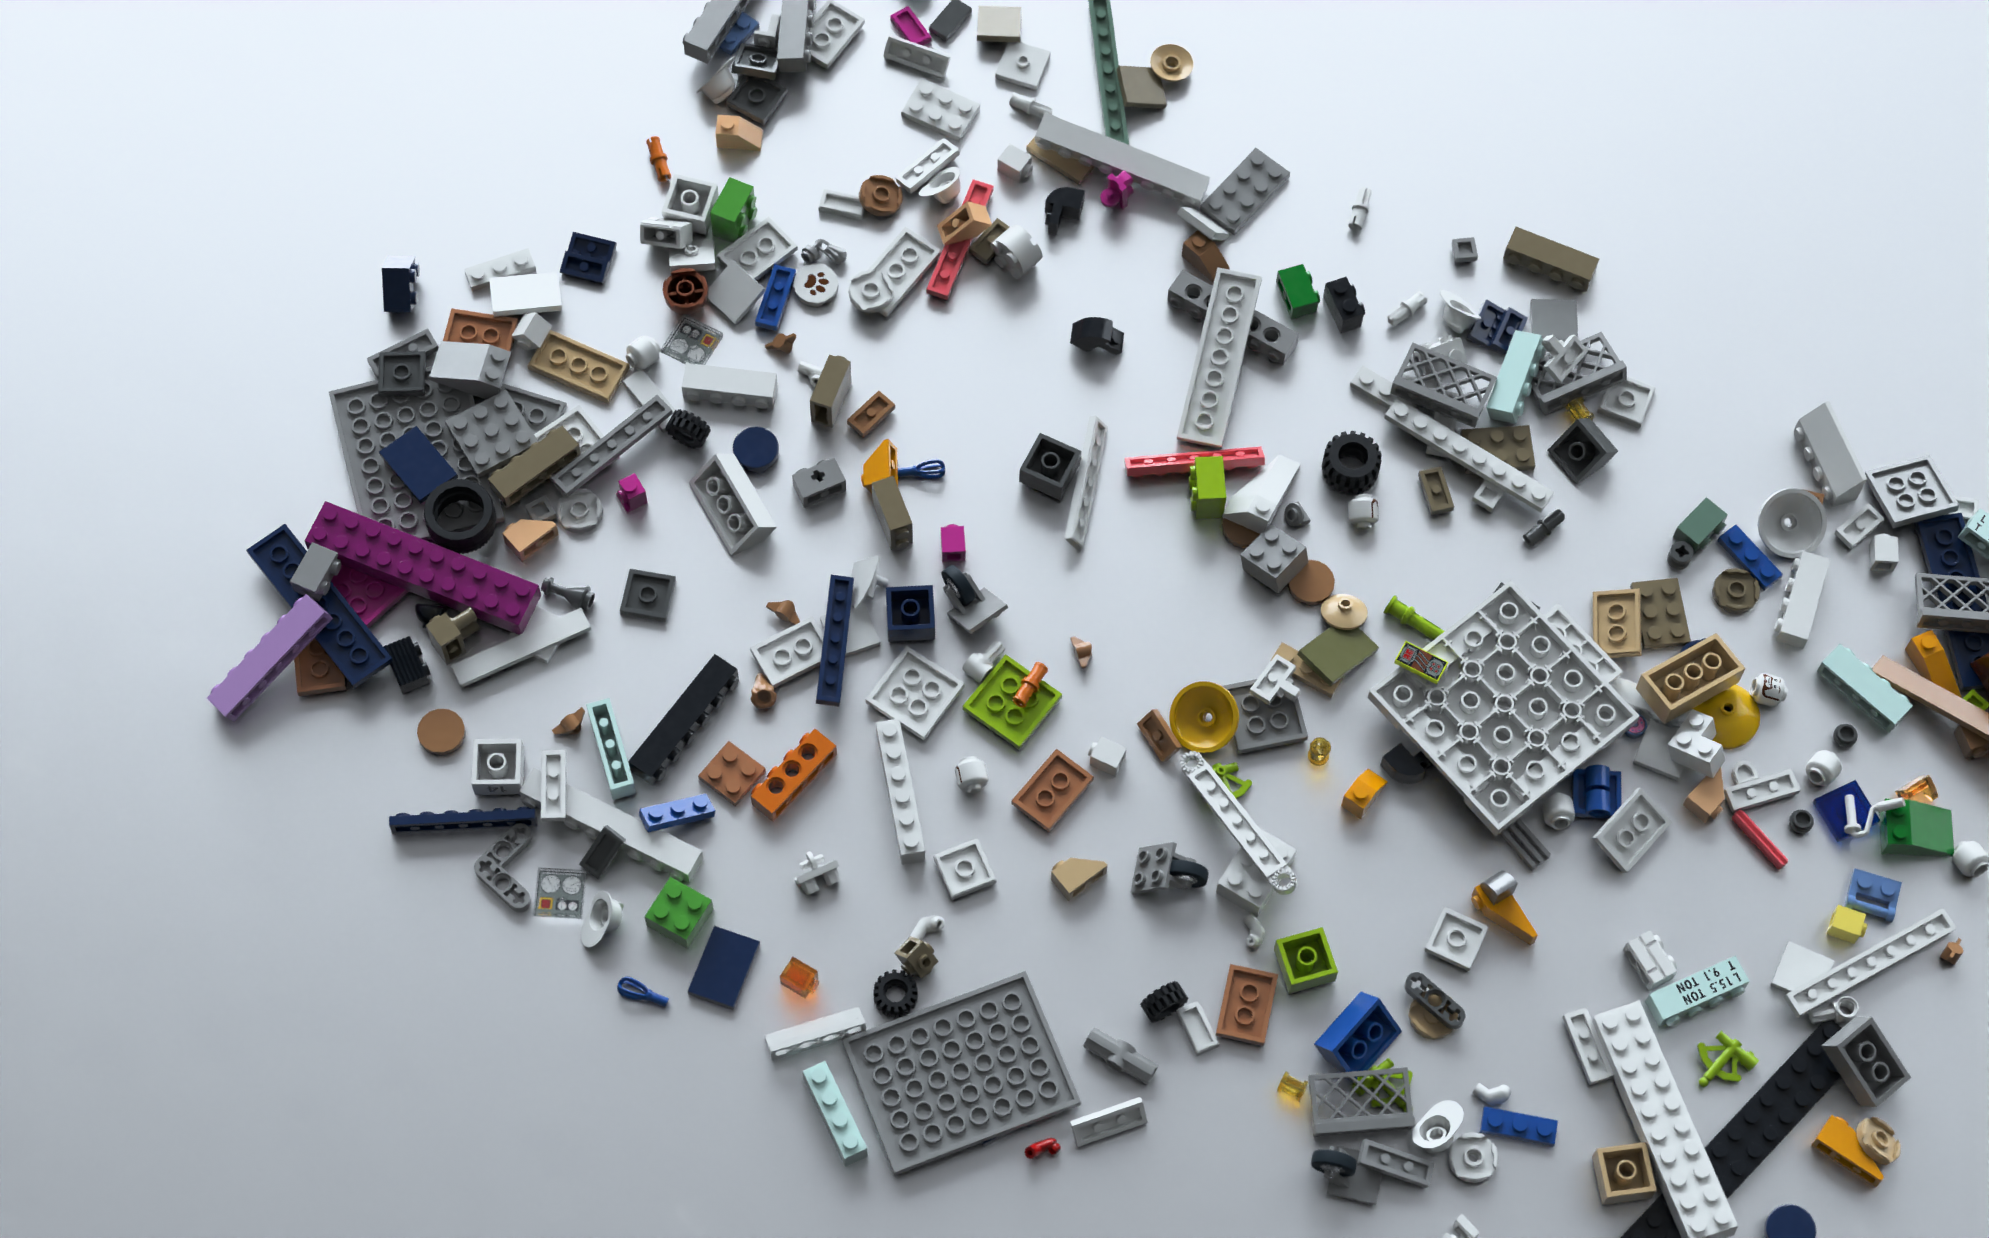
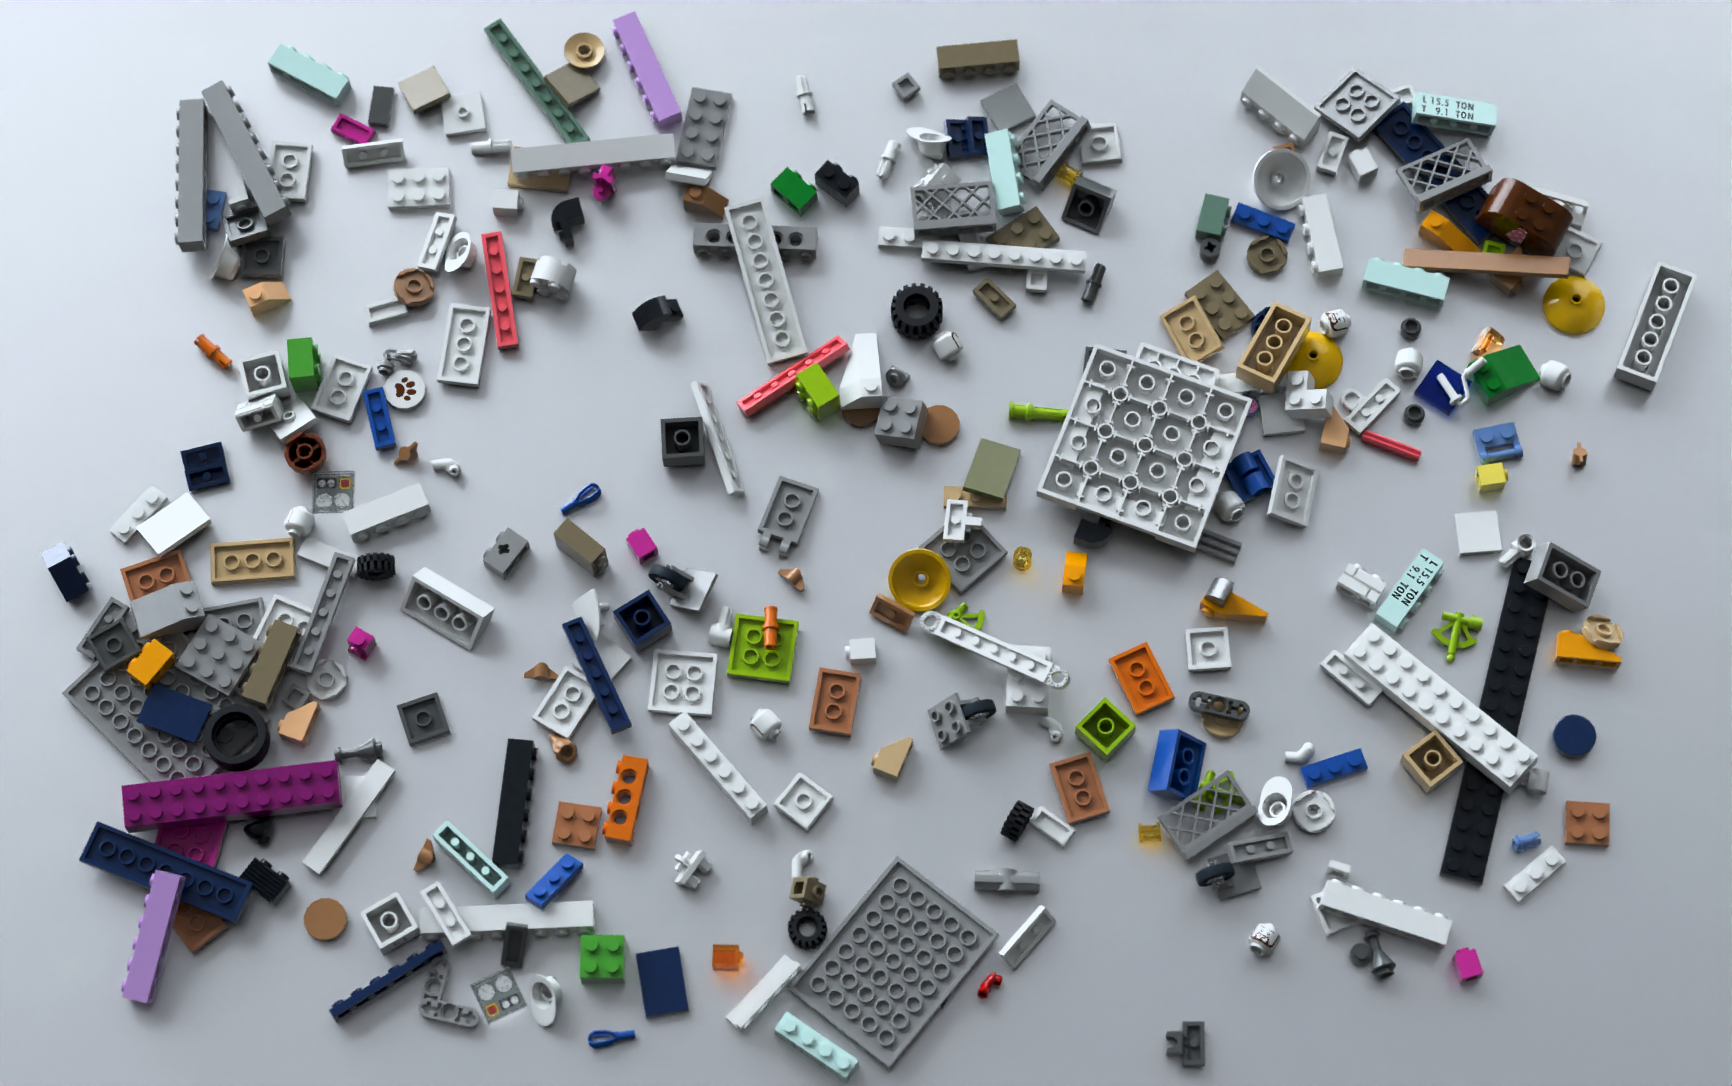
camera: 25 degrees left, 5 degrees up
light grey brick [290,542,341,601] -> none
dark tan brick [426,607,480,665] -> none
white brick [511,312,552,350] -> none
white tile [708,260,766,324] -> none
dark blue tile [733,427,779,473] -> none
dark tan brick [810,354,852,428] -> none
medium nougat plate [847,391,895,438] -> none
white tile [848,270,894,313] -> none
light orange slope [861,439,898,494] -> none
light nougat slope [937,201,992,245] -> none
tan dish [1321,594,1368,630] -> none
tile [1394,641,1448,685] -> none
white hinge [1541,335,1588,383] -> none
white plate [1784,908,1957,1018] -> none
none -> light orange brick [127,638,177,691]
none -> lavender brick [611,11,682,129]
none -> light grey tile [758,476,819,558]
none -> orange plate [1108,642,1175,716]

